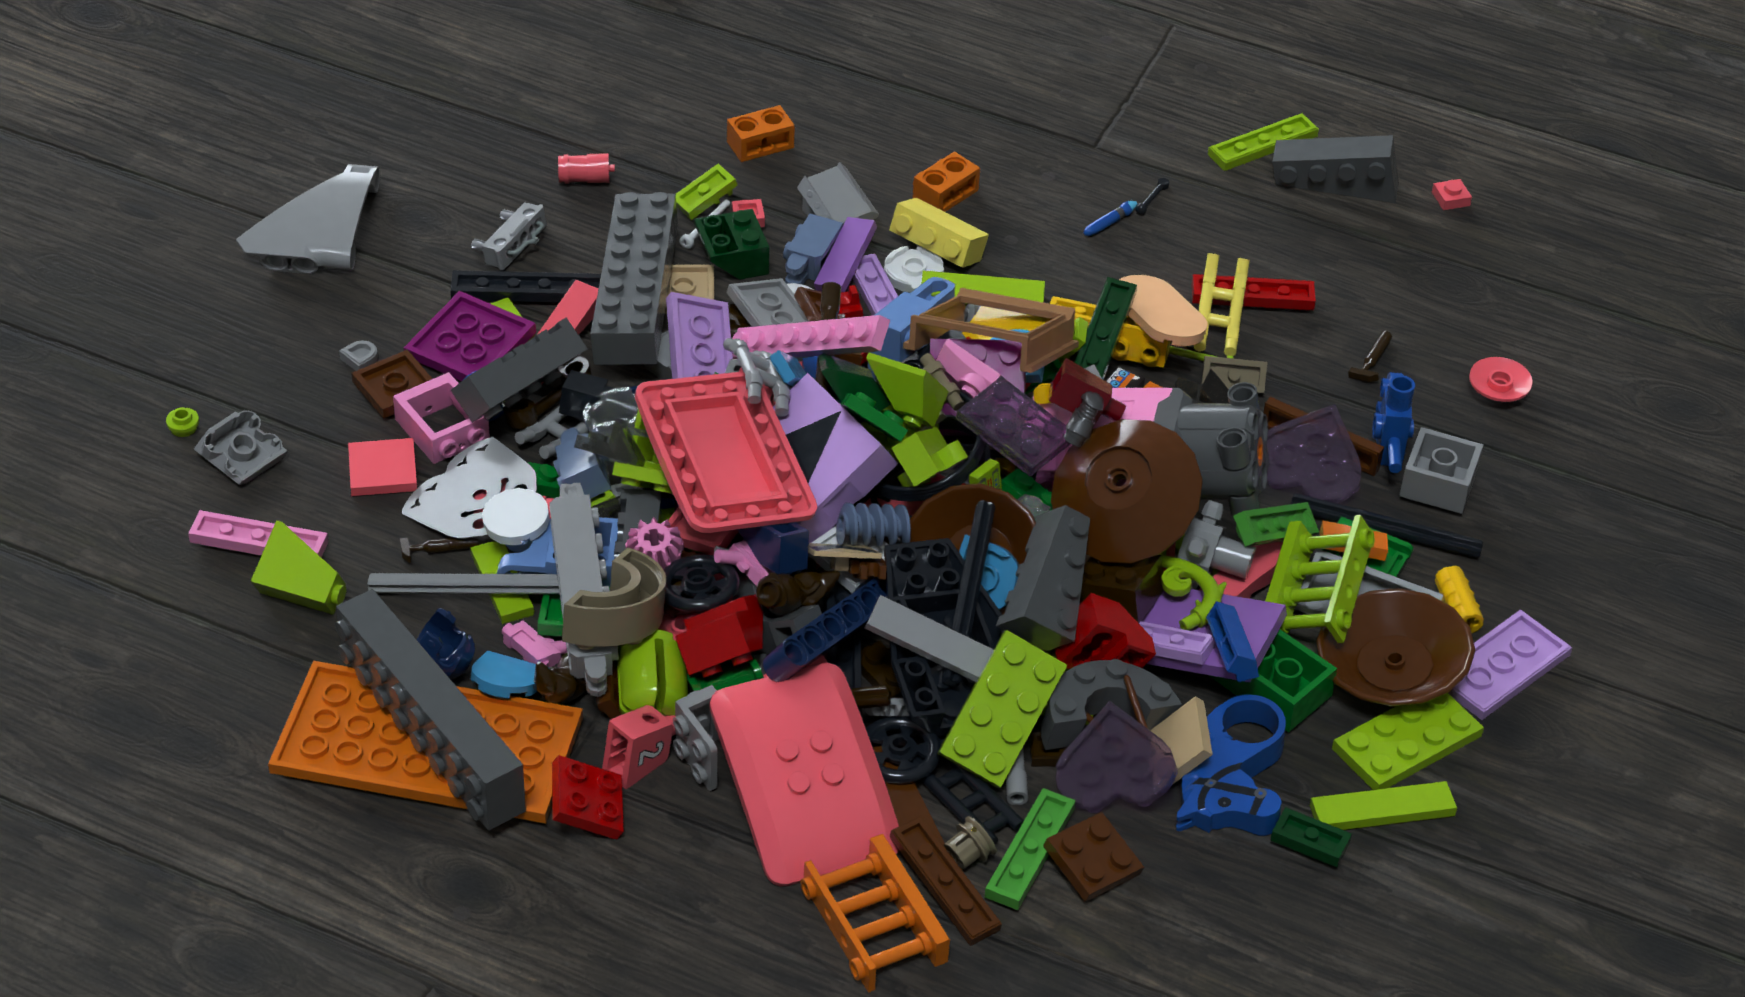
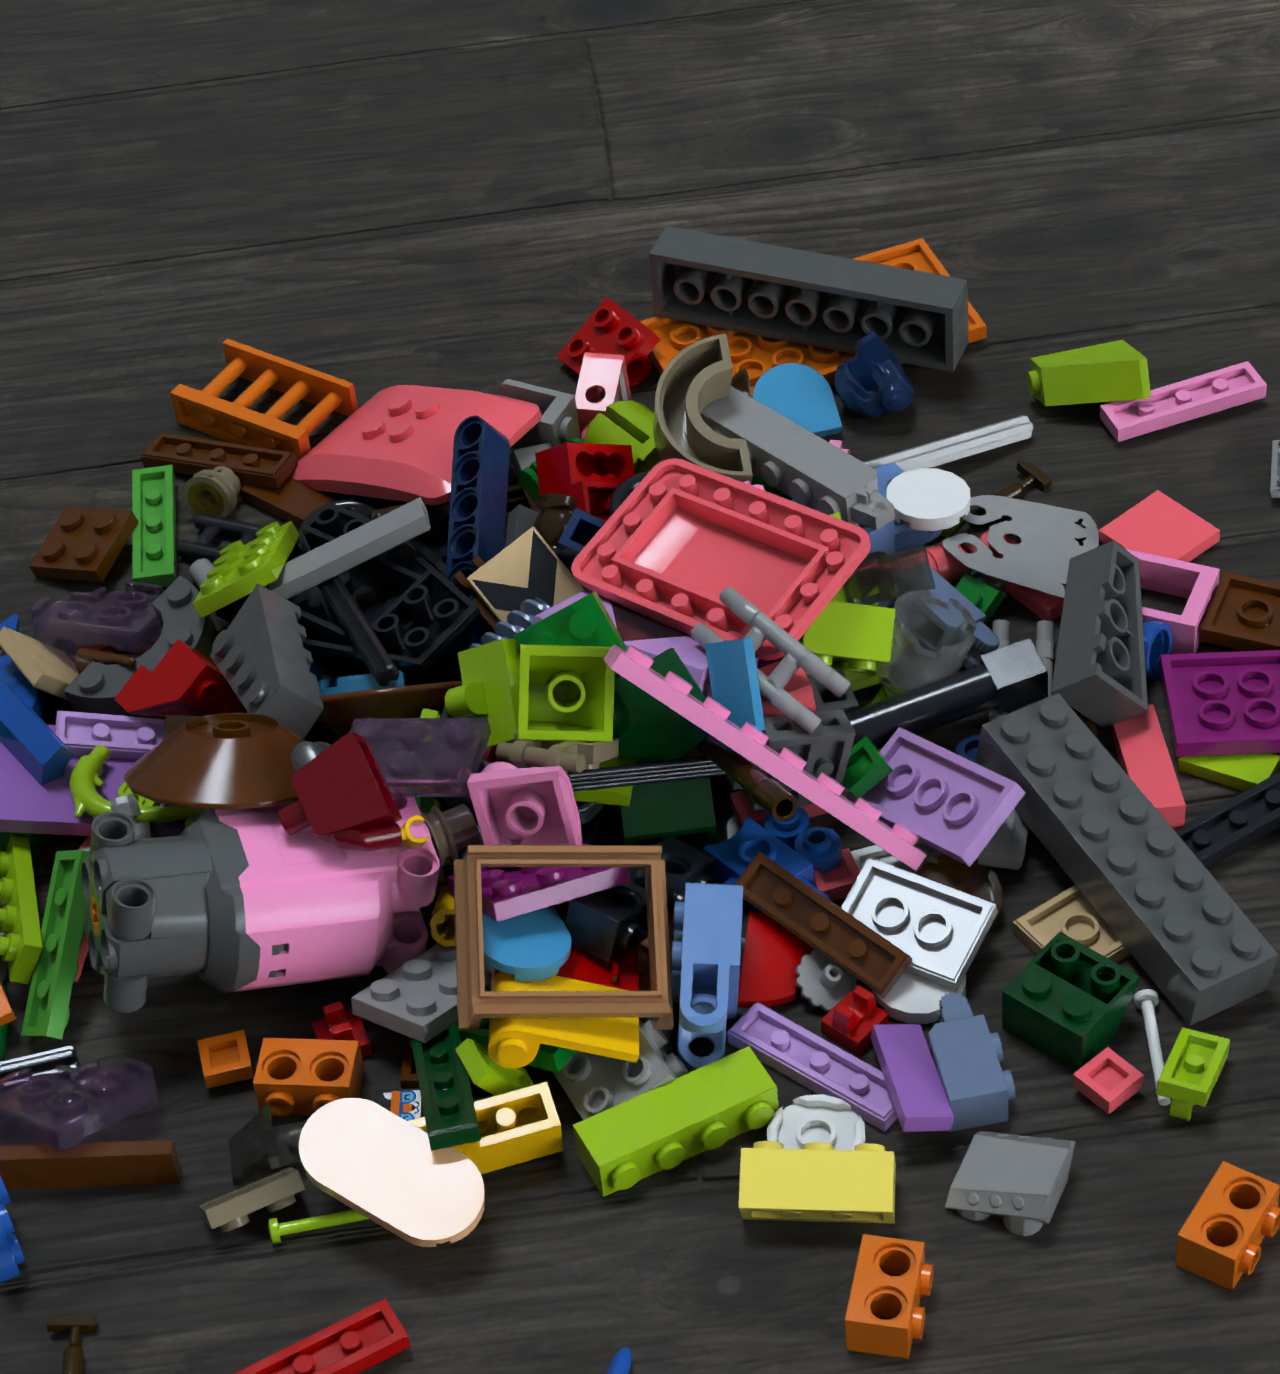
camera: 155 degrees right, 0 degrees up
light yellow piece [1194,253,1250,356] -> none

